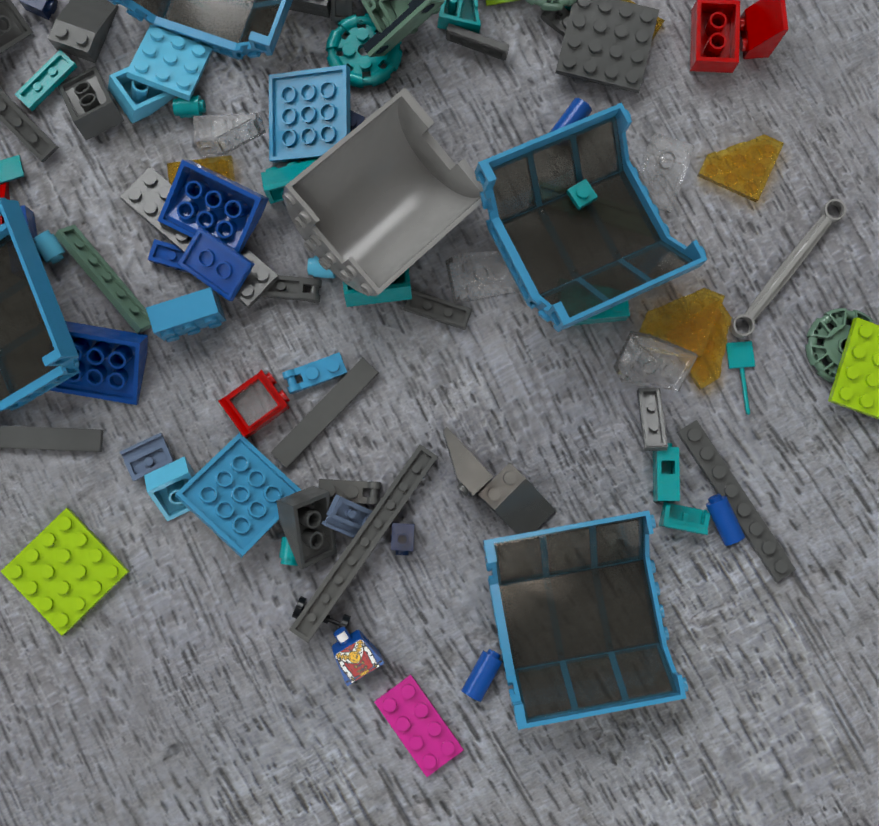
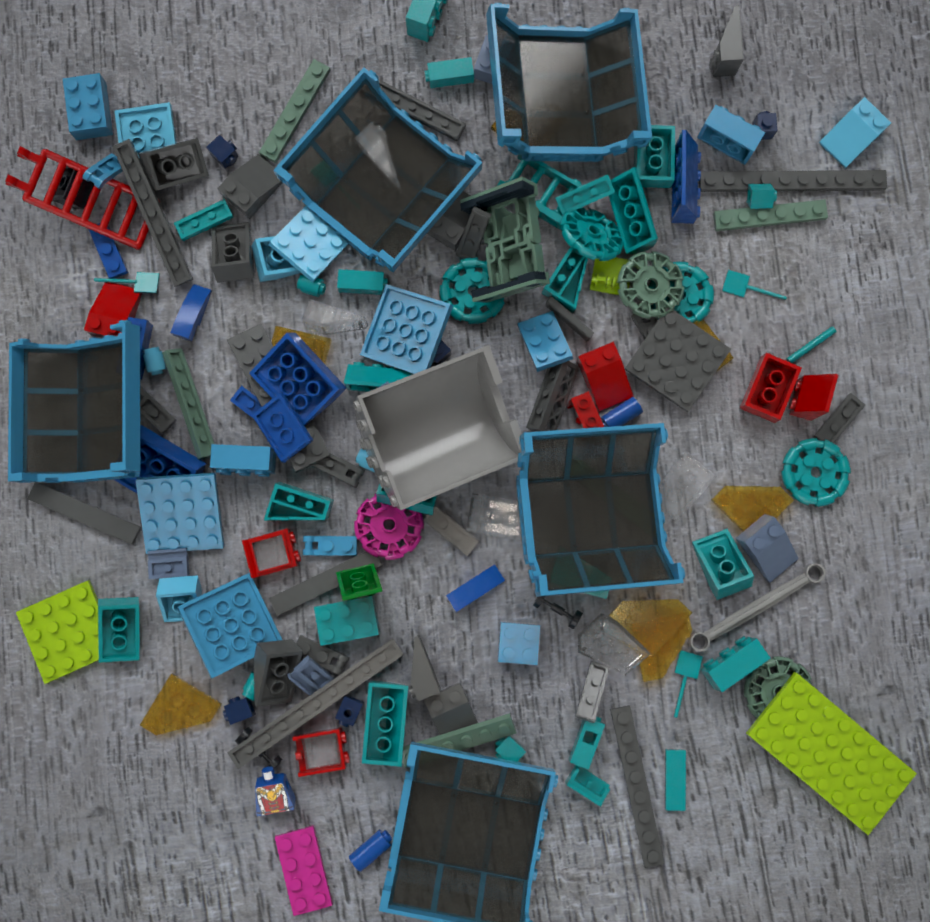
camera: 25 degrees right, 0 degrees up
teal plate [566,179,598,210] -> none
blue brick [706,494,745,546] -> none
none -> teal slope [98,597,140,663]
none -> dark azure plate [135,473,224,554]
none -> dark grey plate [140,386,177,434]
none -> clear yellow plate [140,674,222,735]
none -> blue slope [170,284,212,342]
none -> dark blue brick [223,696,256,725]
none -> teal wedge [264,482,334,521]
none -> window [292,727,350,777]
none -> teal brick [314,596,380,646]
none -> green slope [336,563,382,601]
none -> teal brick [337,269,388,295]
none -> dark pink plate [354,494,424,560]
none -> teal slope [362,681,409,767]
none -> sand green plate [402,713,517,768]
none -> blue slope [446,564,505,612]
none -> teal brick [495,736,526,762]
none -> dark azure brick [497,622,540,665]
none -> dark azure plate [517,311,573,372]
none -> dark grey fence [526,361,579,431]
none -> black wheel [533,596,583,629]
none -> red window [567,391,604,440]
none -> red slope [576,341,634,412]
none -> teal tile [665,749,686,811]
none -> teal slope [692,529,754,600]
none -> teal brick [700,636,771,692]
none -> sand blue slope [736,514,799,583]
none -> teal plate [781,438,851,507]
none -> dark grey tile [813,393,865,443]

